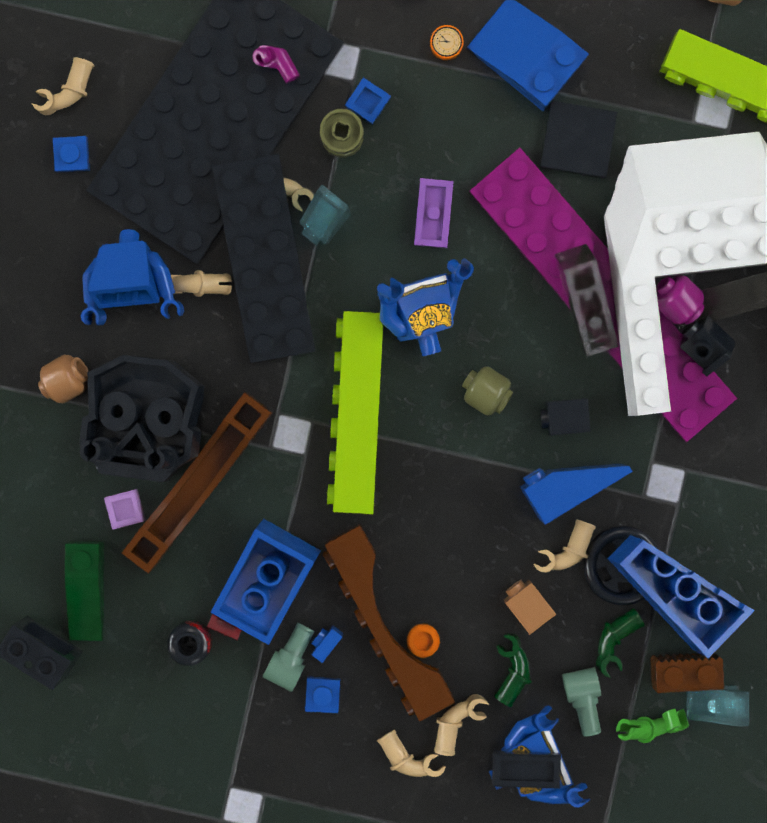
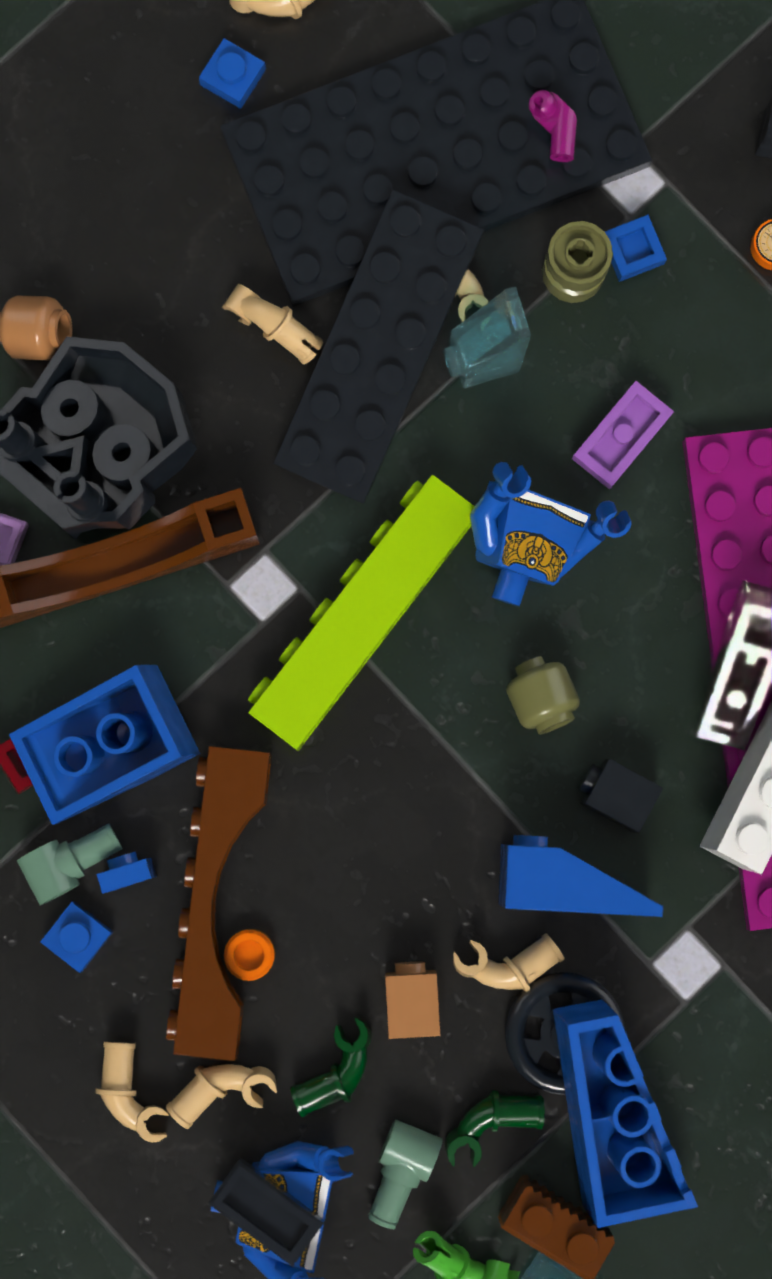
camera: 30 degrees right, 5 degrees down
blue torso [81,229,184,326] -> none

